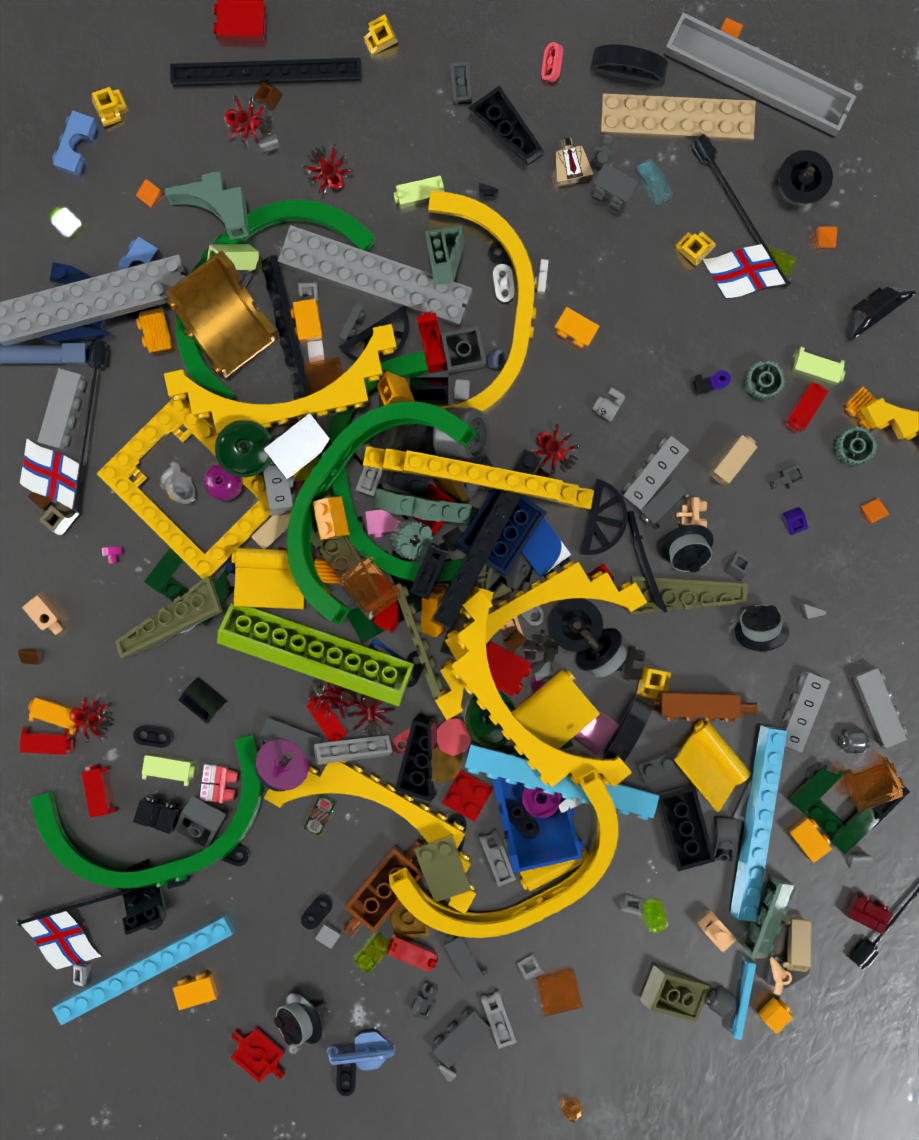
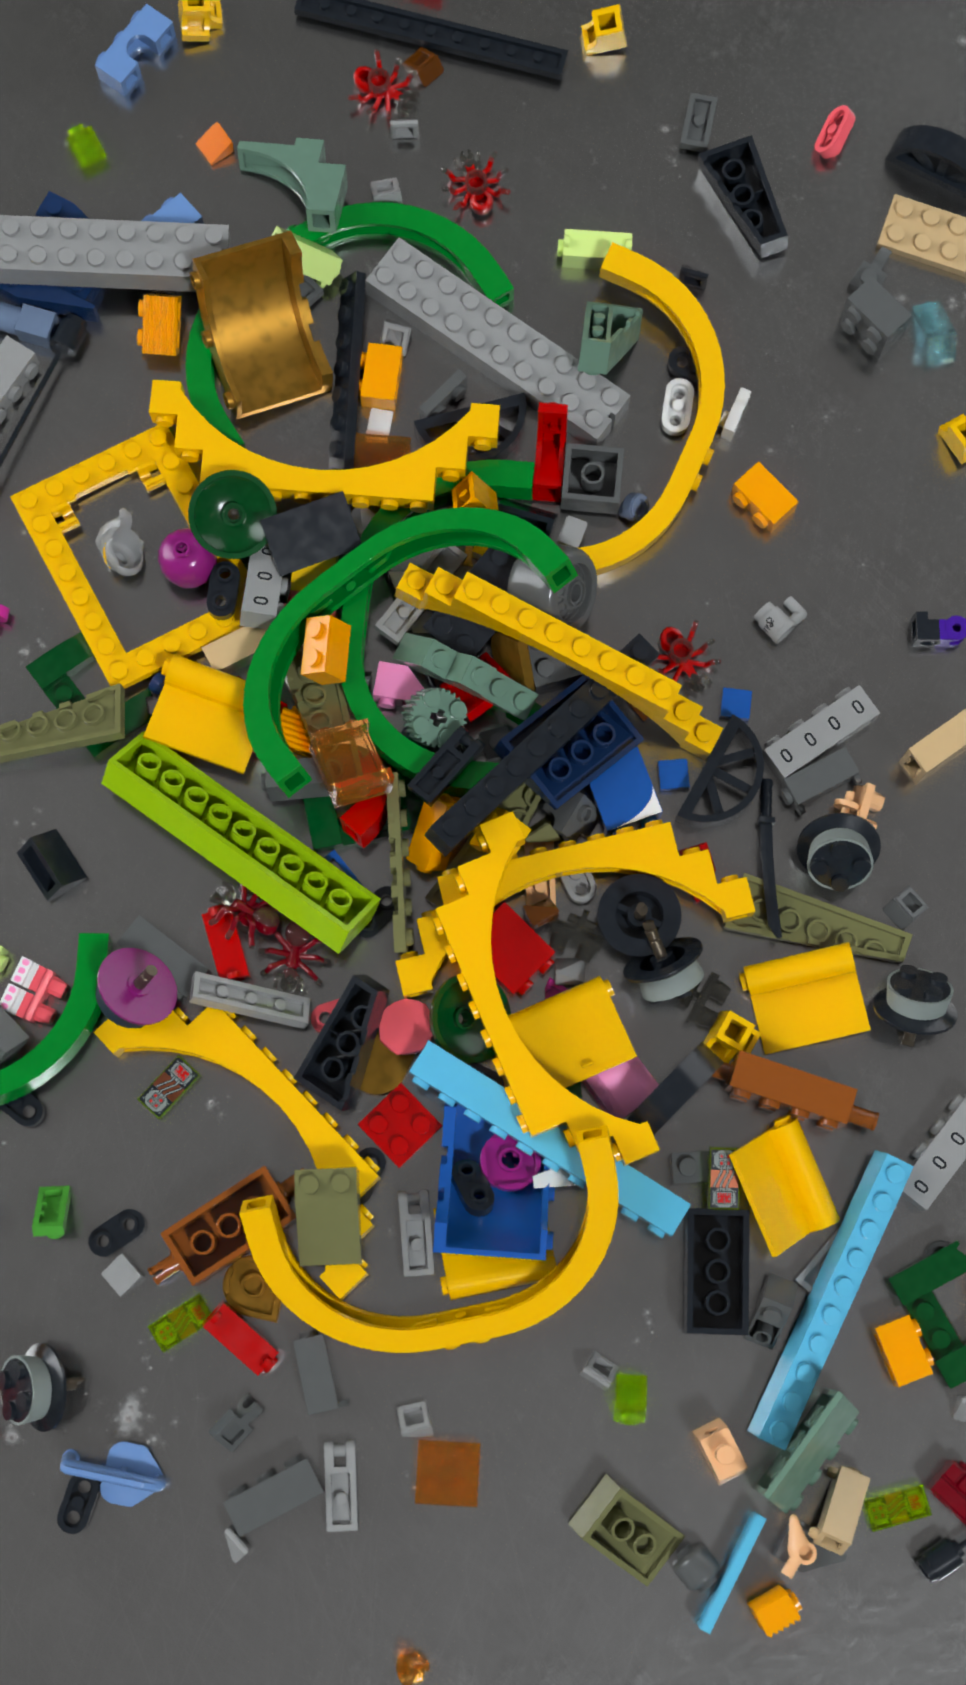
camera: 10 degrees right, 10 degrees down
tan torso [555,138,593,186] -> none
none -> bright green tile [32,1185,71,1239]
none -> black plate [206,561,241,620]
none -> light grey slope [370,177,402,204]
none -> blue tile [657,758,690,791]
none -> tile [707,1146,740,1210]
none -> blue tile [719,687,752,721]
none -> yellow door [739,942,871,1055]
none -> clear neon green tile [863,1484,932,1532]

